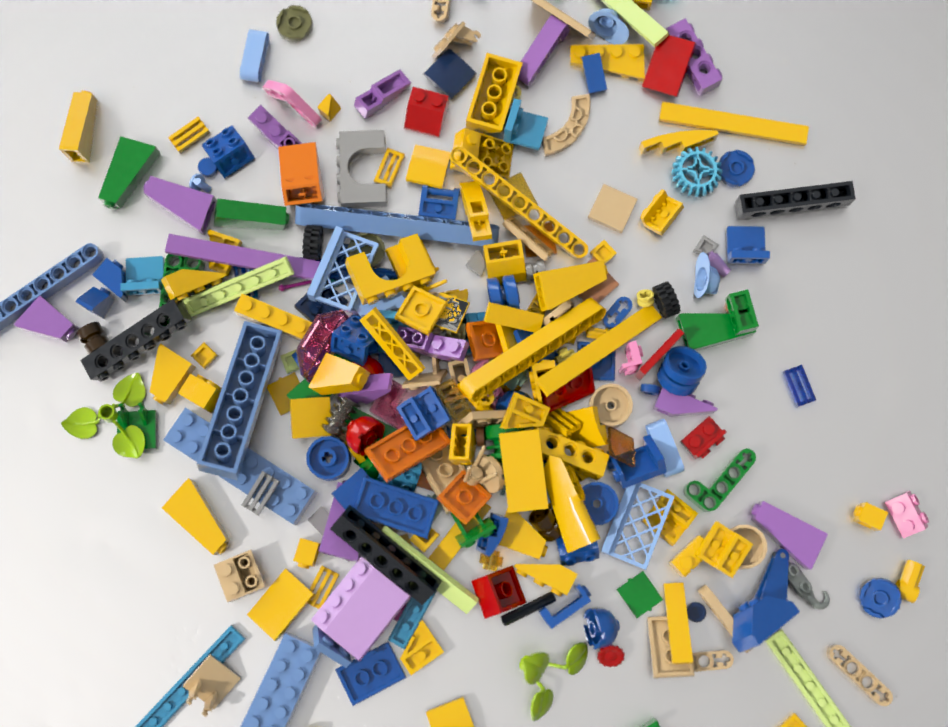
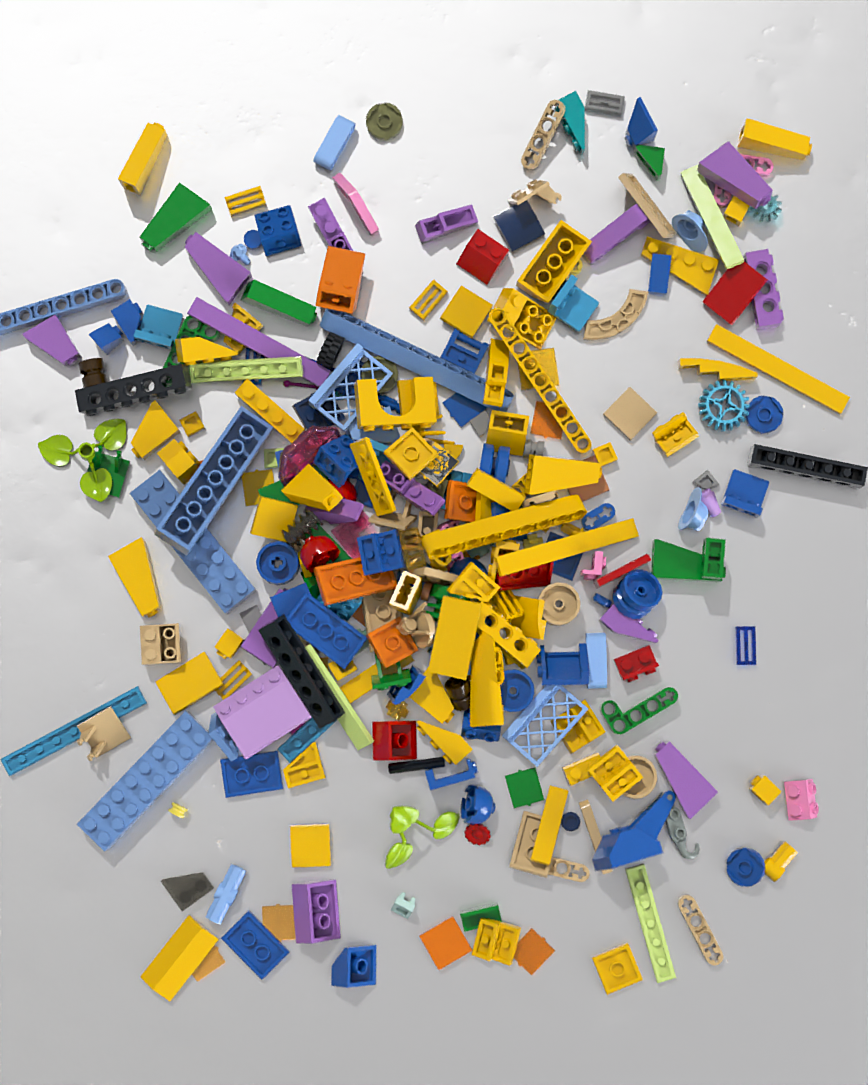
camera: 15 degrees right, 5 degrees up
light grey tile [242,471,280,516] -> none
yellow slope [317,94,341,122] -> none
light grey arch [336,130,387,208] -> none
tan tile [502,217,555,261] -> none
clear orange piece [607,426,636,468] -> none
light yellow bush [637,289,654,307] -> none
black tyre [652,281,681,319] -> none
none -> blue piece [442,392,488,428]

